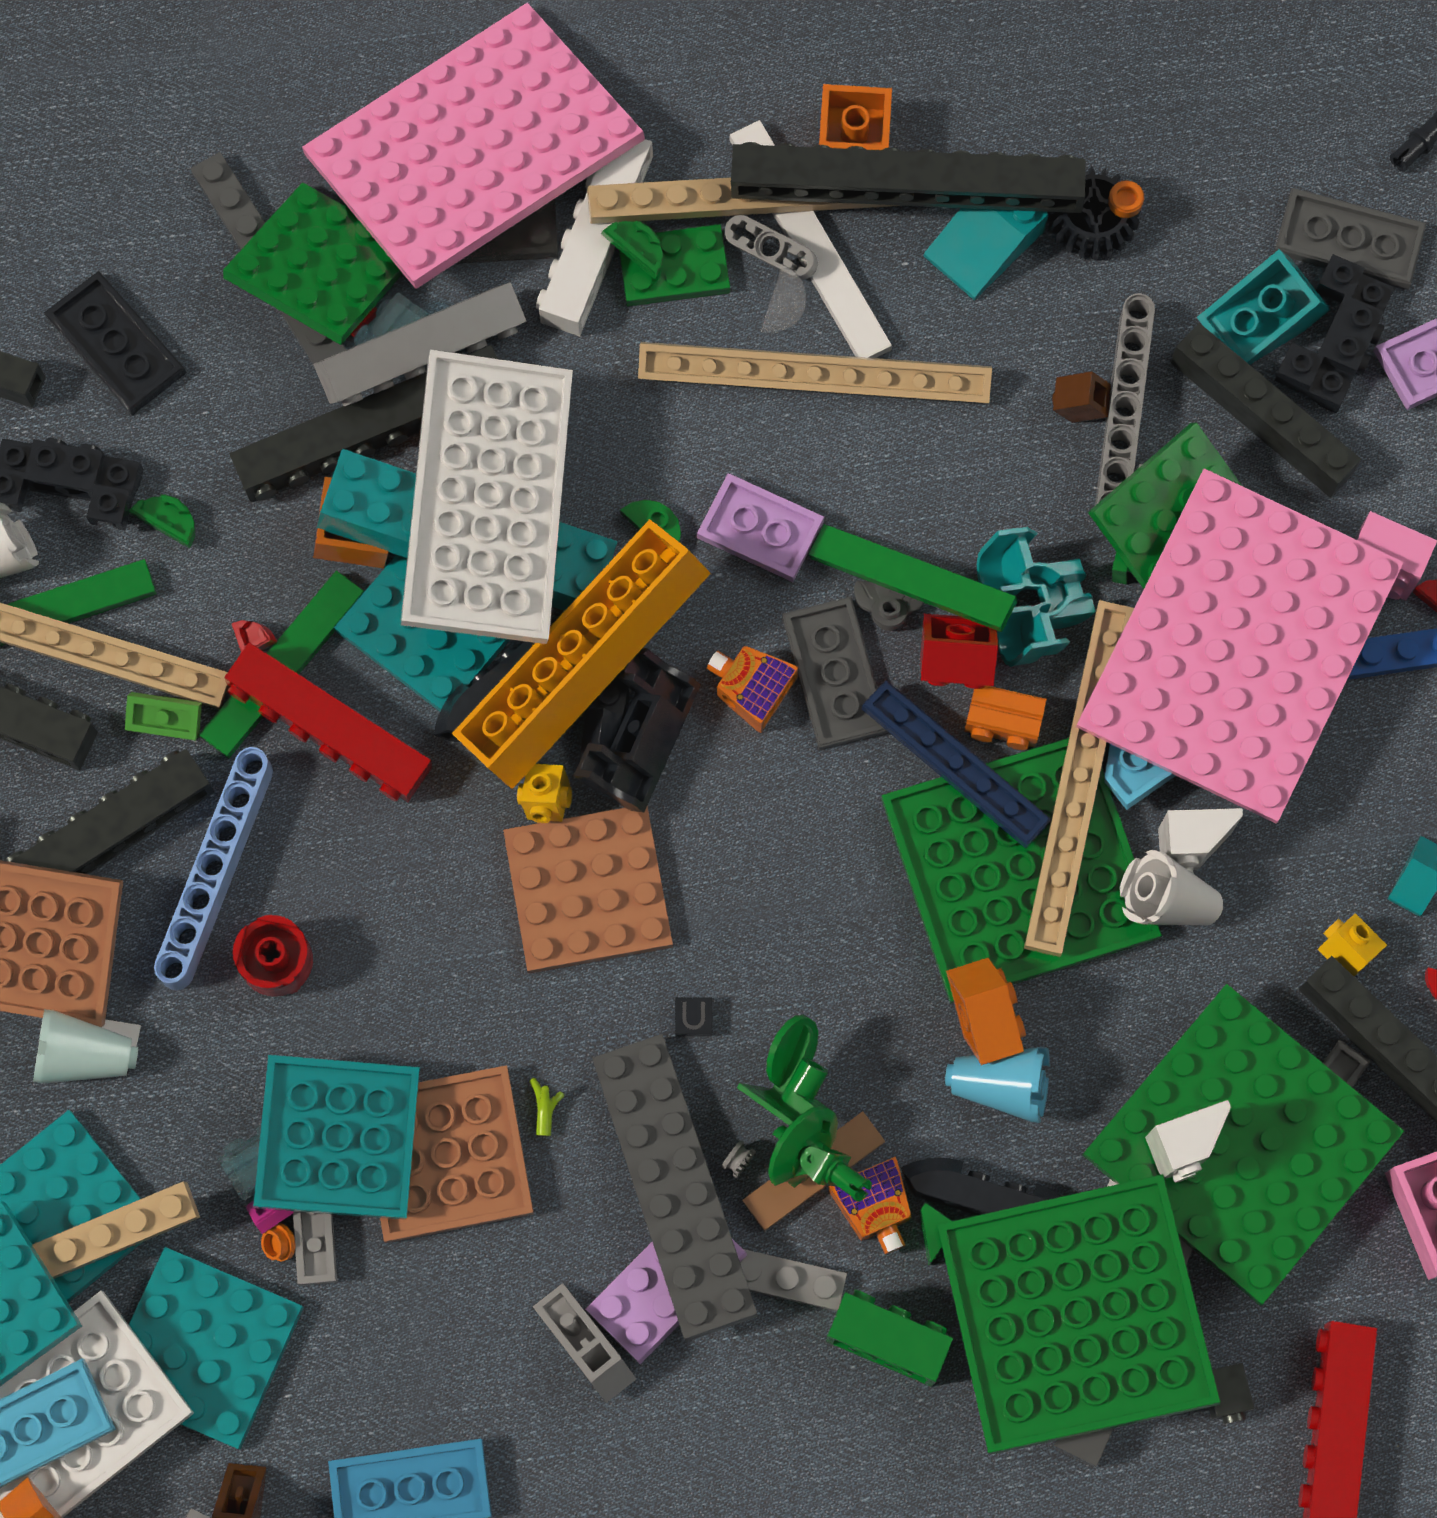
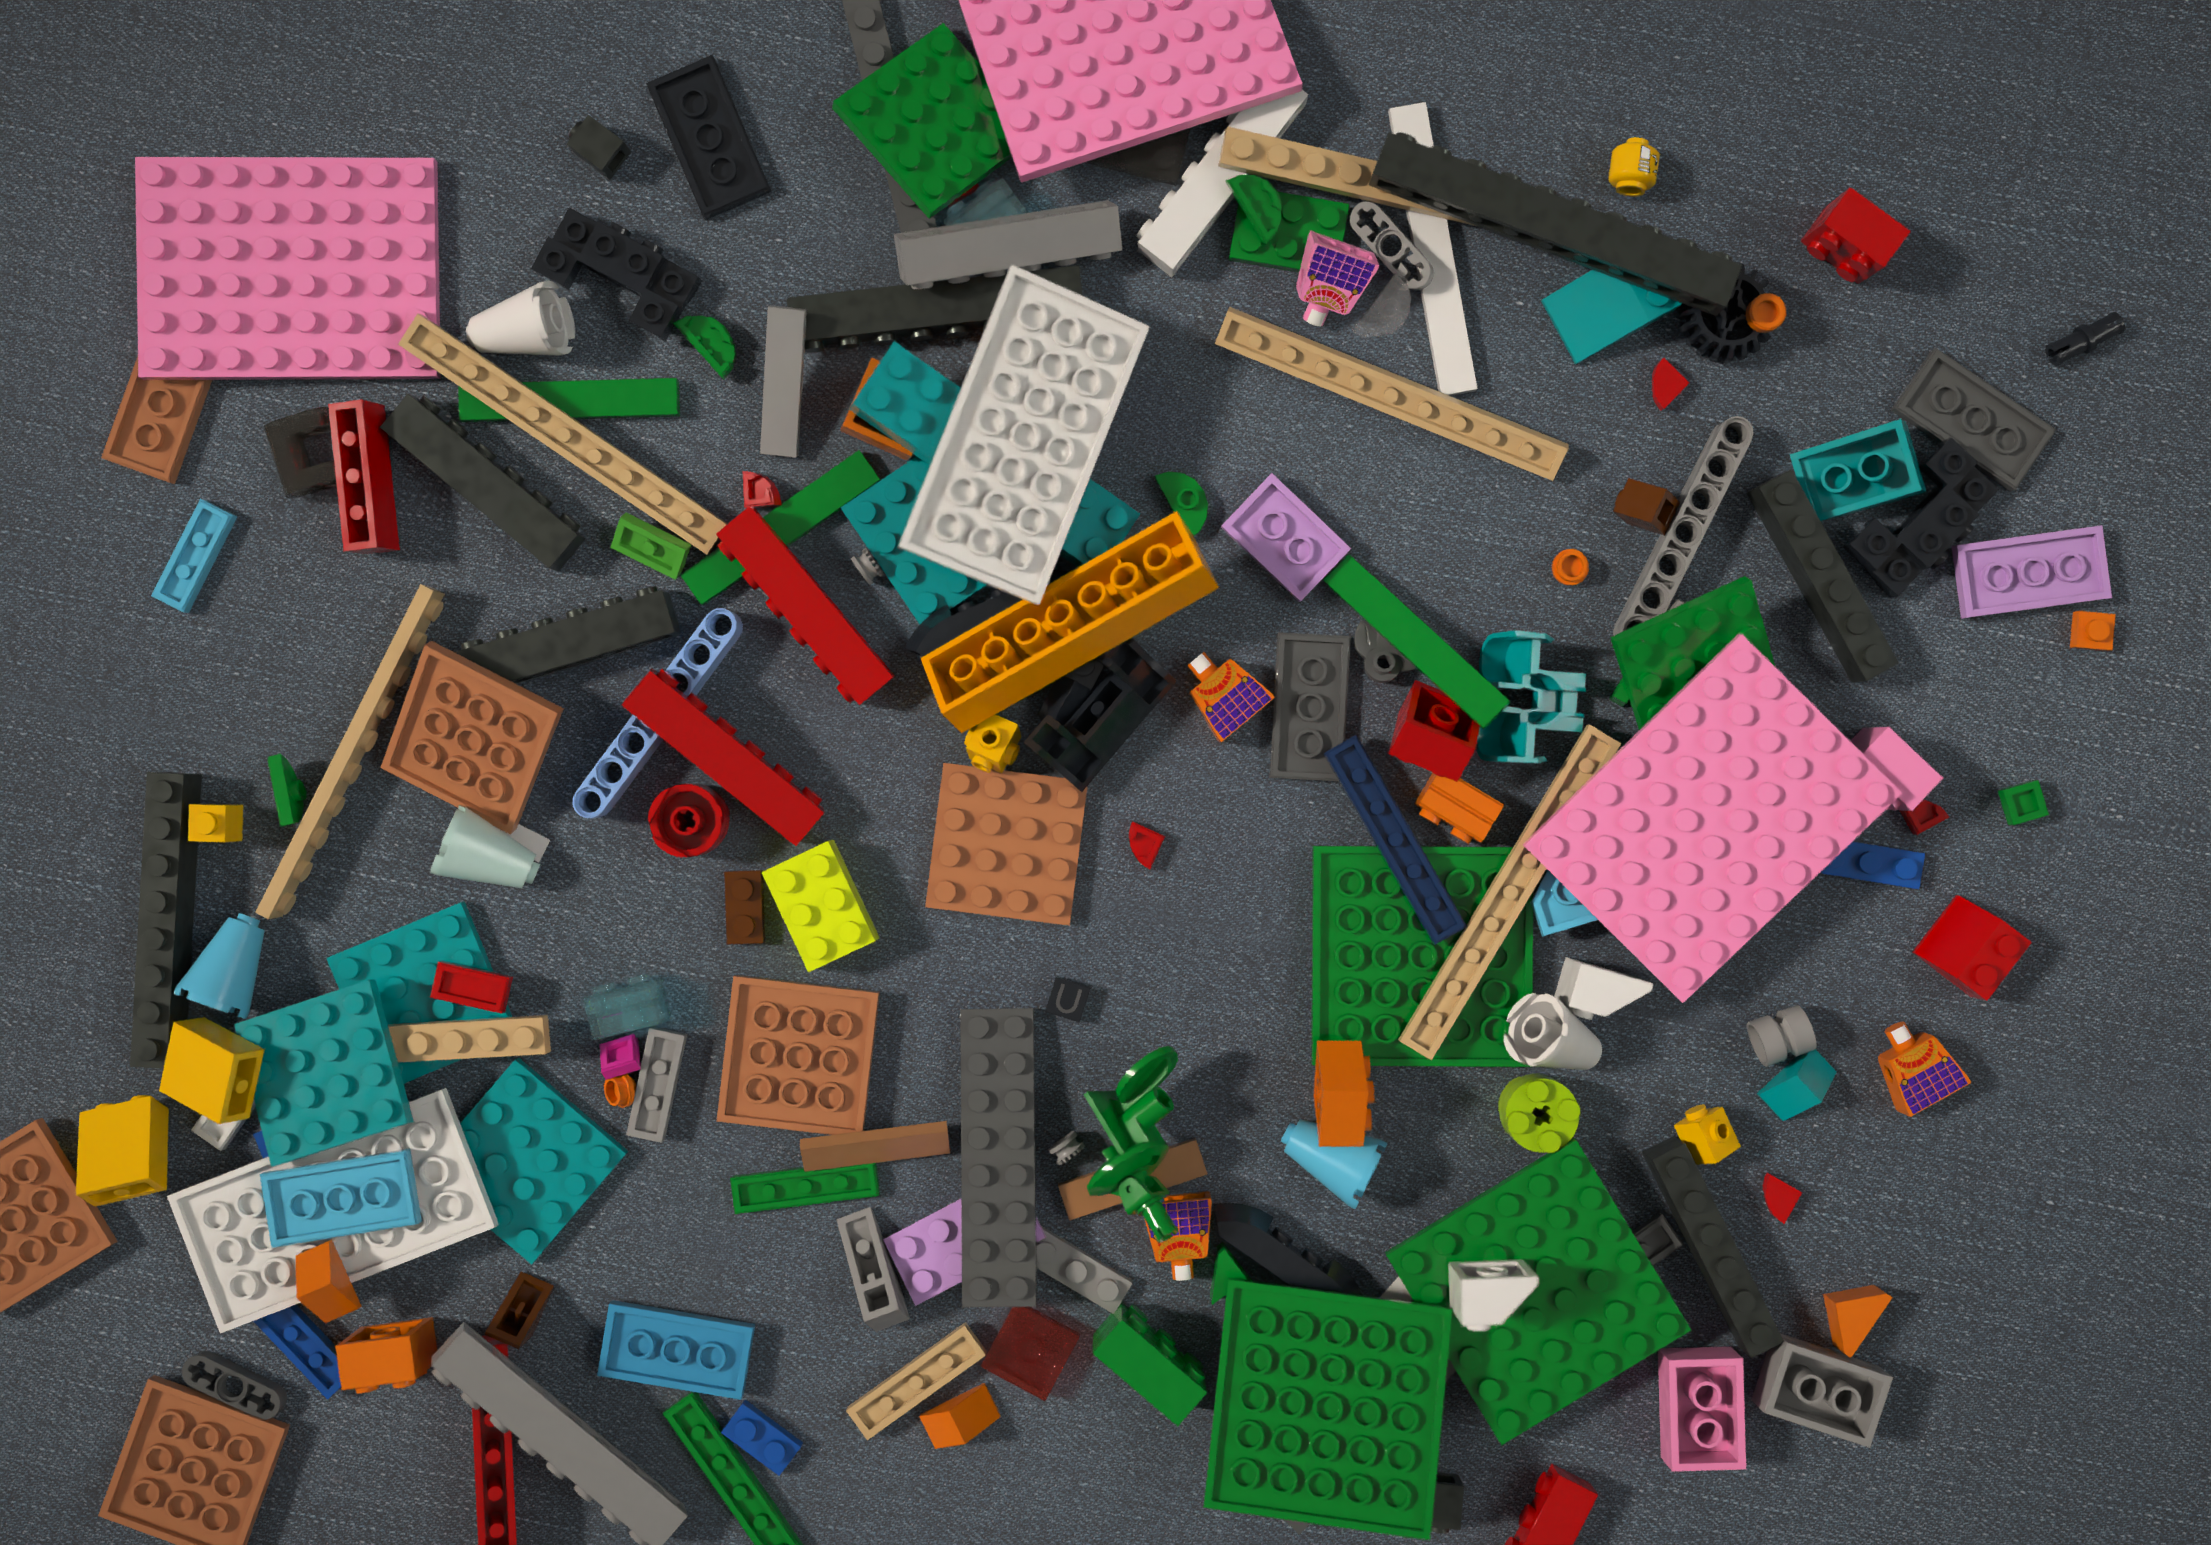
camera: 15 degrees right, 15 degrees up
teal plate [253,1055,420,1220] -> none
lime bar [529,1078,564,1136] -> none
orange brick [819,84,892,150] -> none
none -> red tile [430,961,513,1014]
none -> red brick [622,668,824,846]
none -> reddish brown plate [724,870,765,944]
none -> green tile [730,1163,880,1214]
none -> light grey tile [760,305,807,458]
none -> neon yellow brick [761,840,880,972]
none -> medium nougat tile [800,1121,950,1172]
none -> tan plate [846,1322,987,1440]
none -> light grey bush [851,548,885,585]
none -> orange slope [919,1383,1001,1449]
none -> clear red plate [981,1307,1080,1401]
none -> red tile [1129,821,1165,869]
none -> torso [1296,230,1379,326]
none -> lime brick [1498,1073,1580,1153]
none -> orange plate [1552,549,1589,586]
none -> yellow head [1609,137,1660,197]
none -> red tile [1652,358,1690,411]
none -> light grey wheel [1747,1005,1817,1067]
none -> red brick [1800,187,1911,284]

